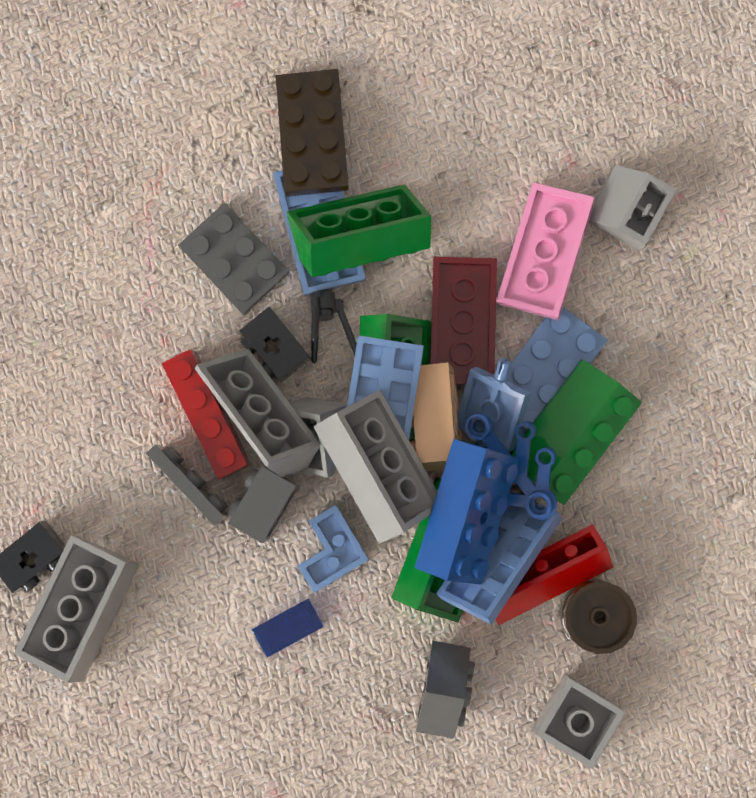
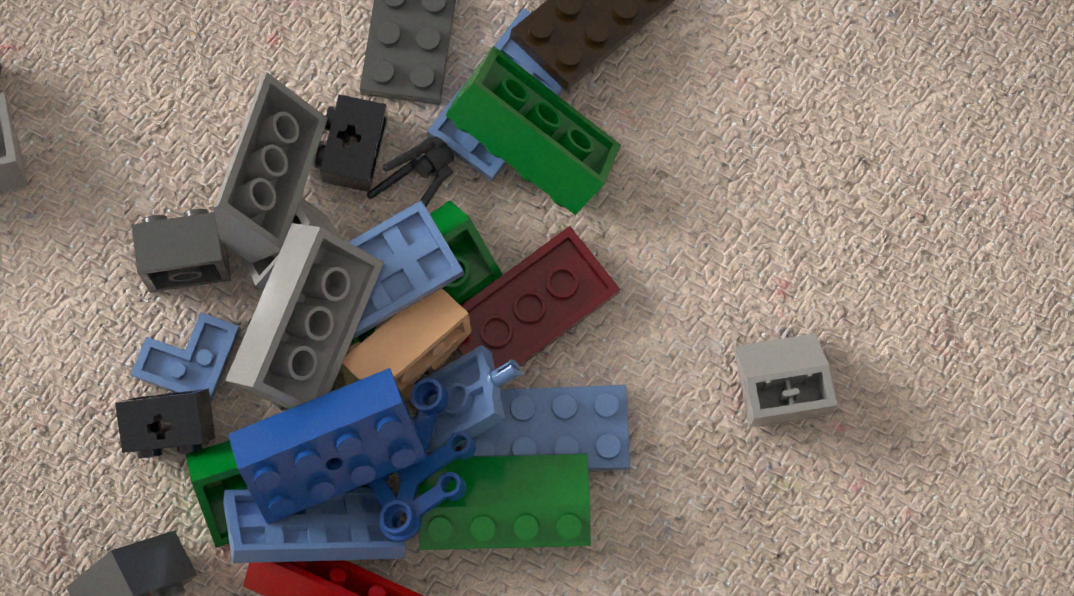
camera: 50 degrees right, 10 degrees down
dark grey plate [146,444,230,525] -> none
red brick [161,349,252,480] -> none
clear blue tile [252,598,324,658] -> none
bright pink plate [496,182,595,321] -> none
none -> black brick [115,388,216,458]

